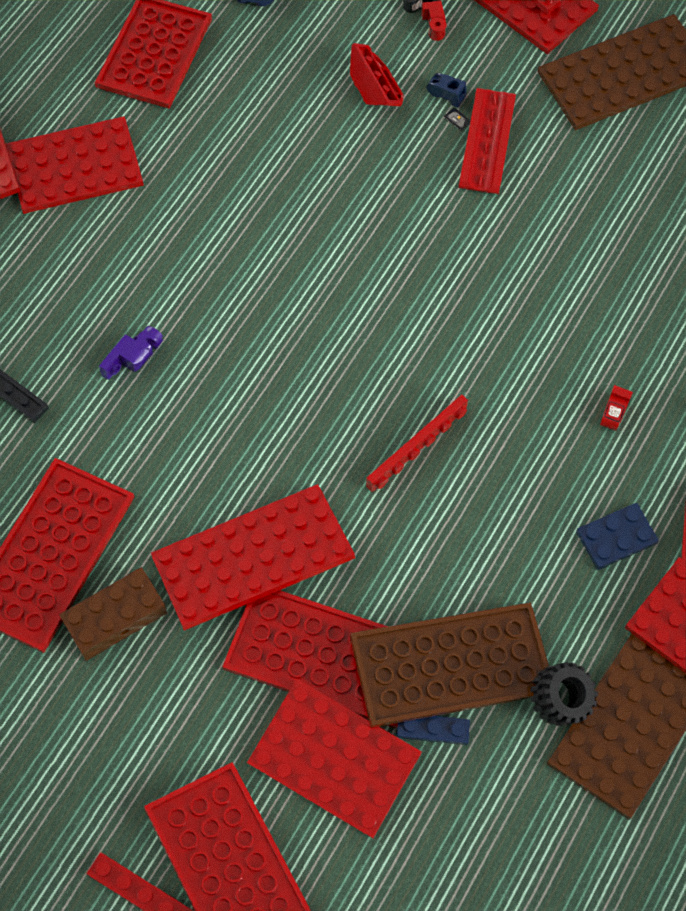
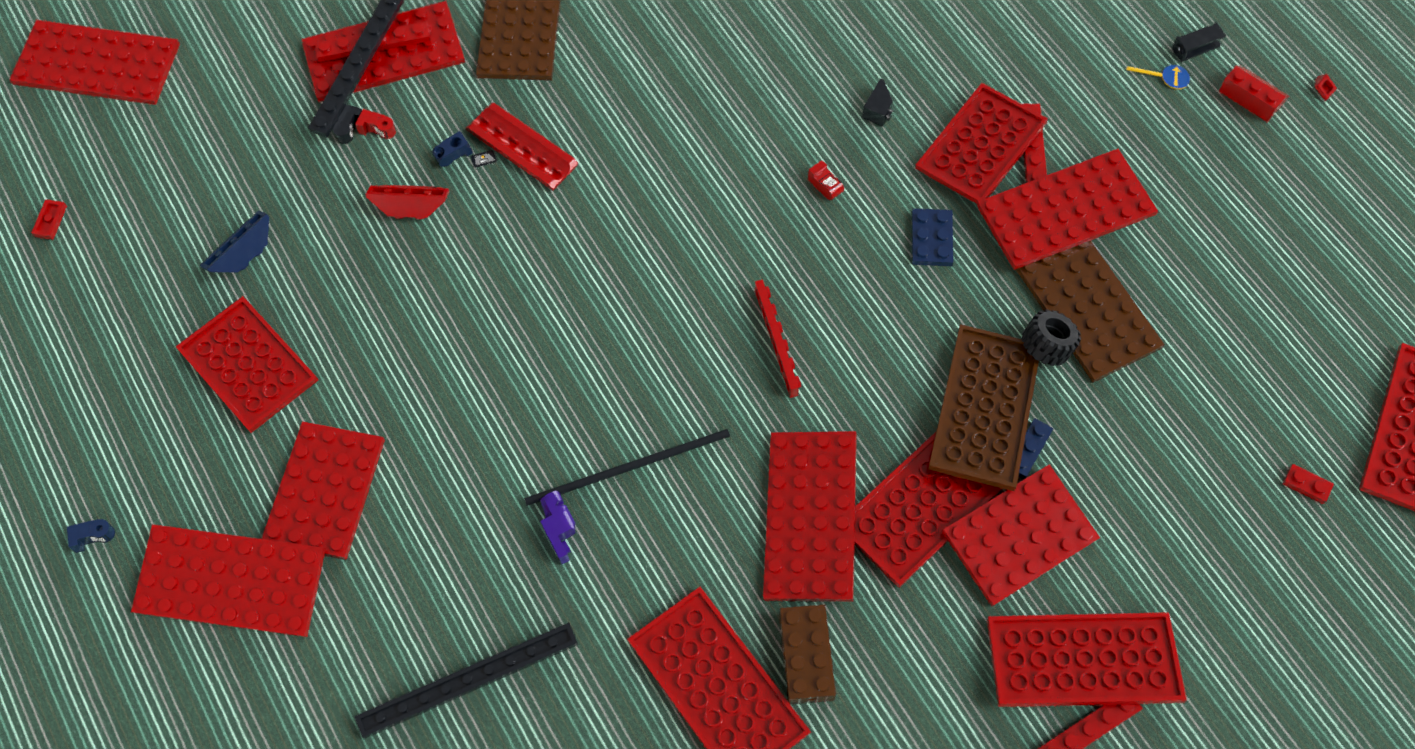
camera: 60 degrees left, 0 degrees up
none -> black piece [524,429,730,506]

